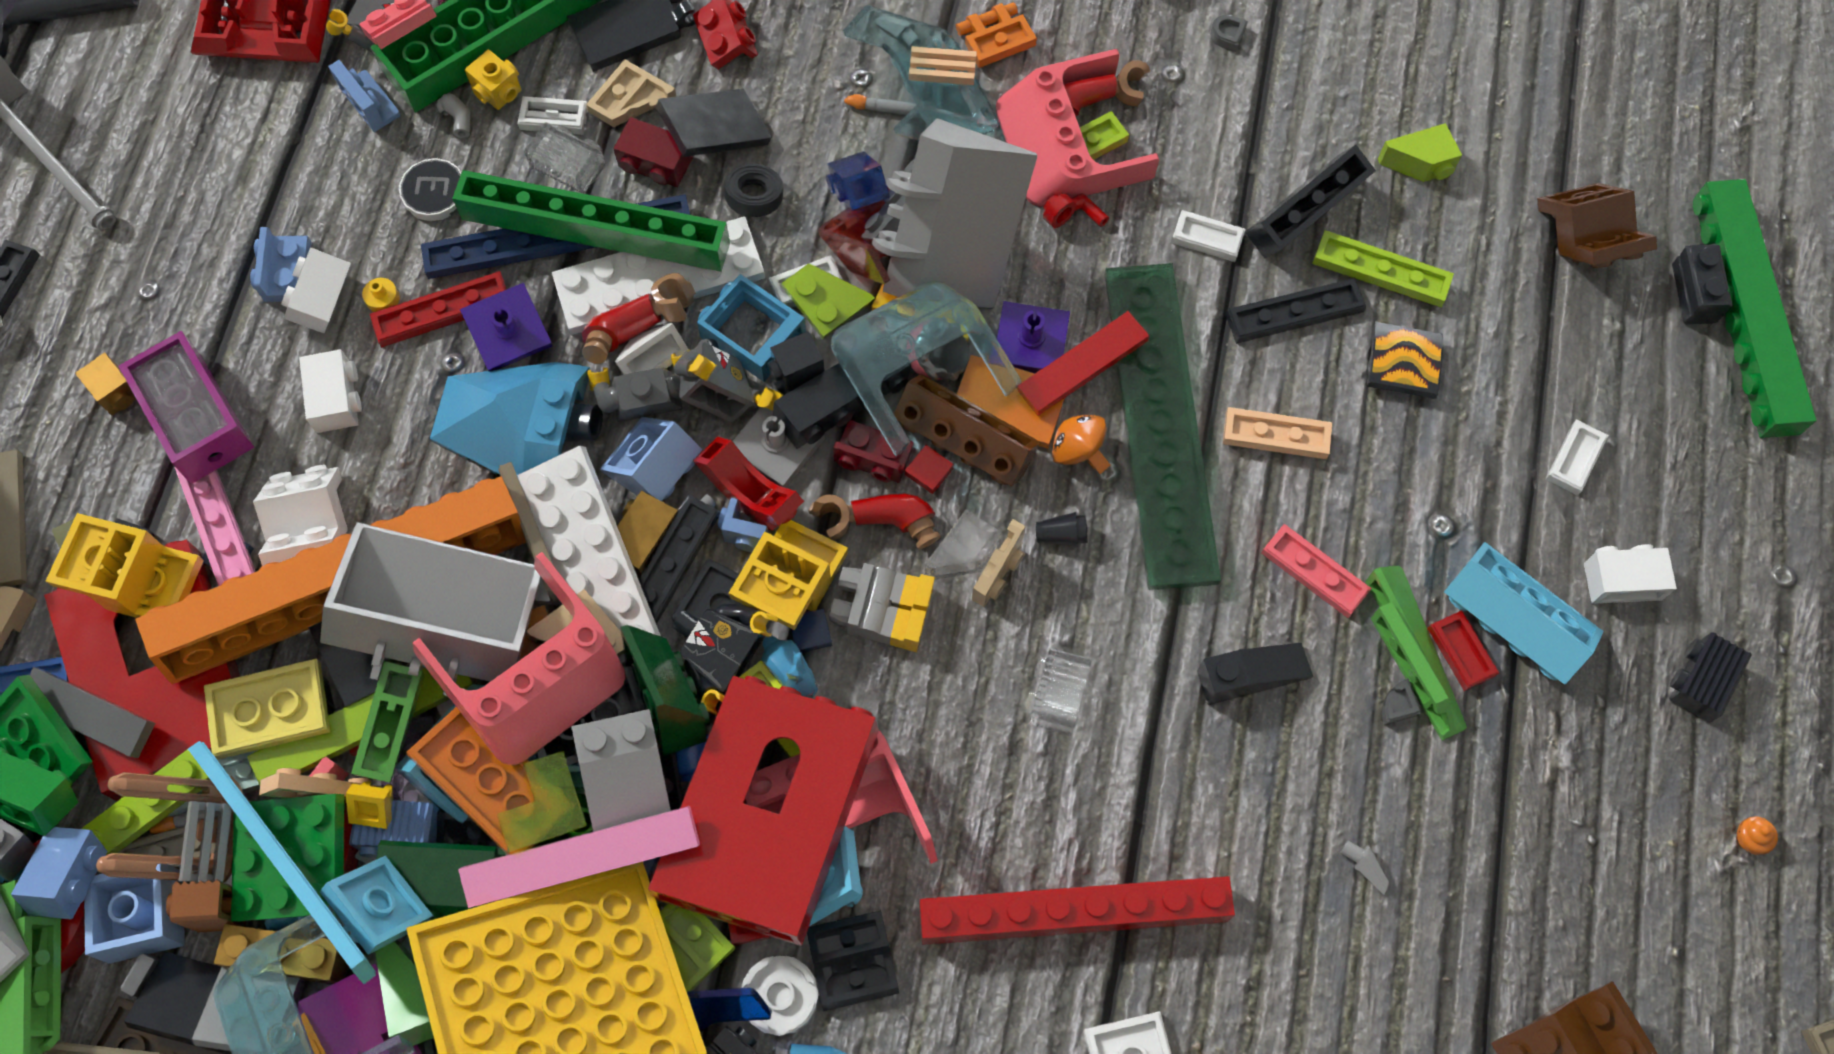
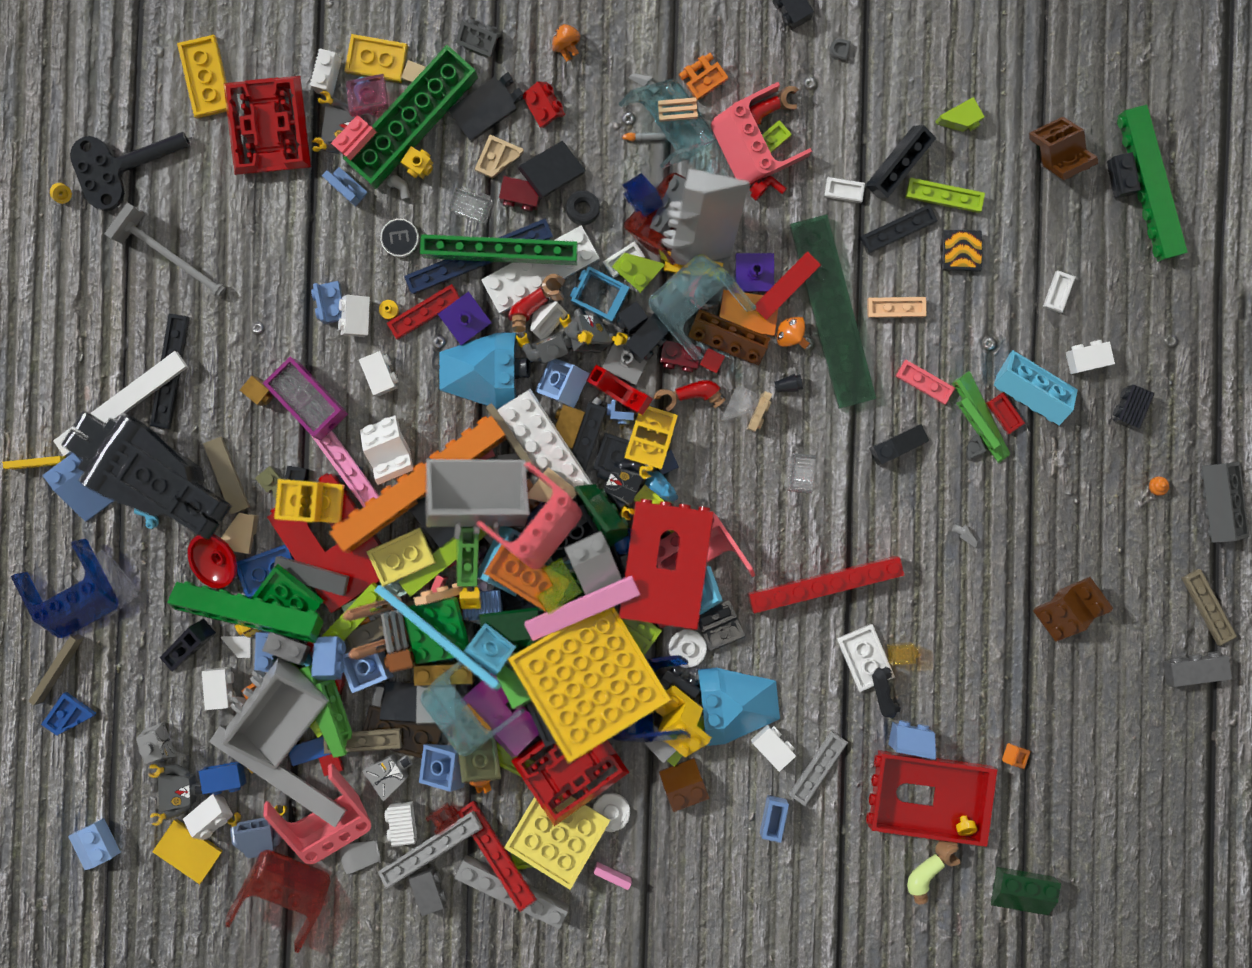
camera: 10 degrees left, 20 degrees up
white tile [517,96,588,135] -> none
light grey hips [829,563,935,653] -> none

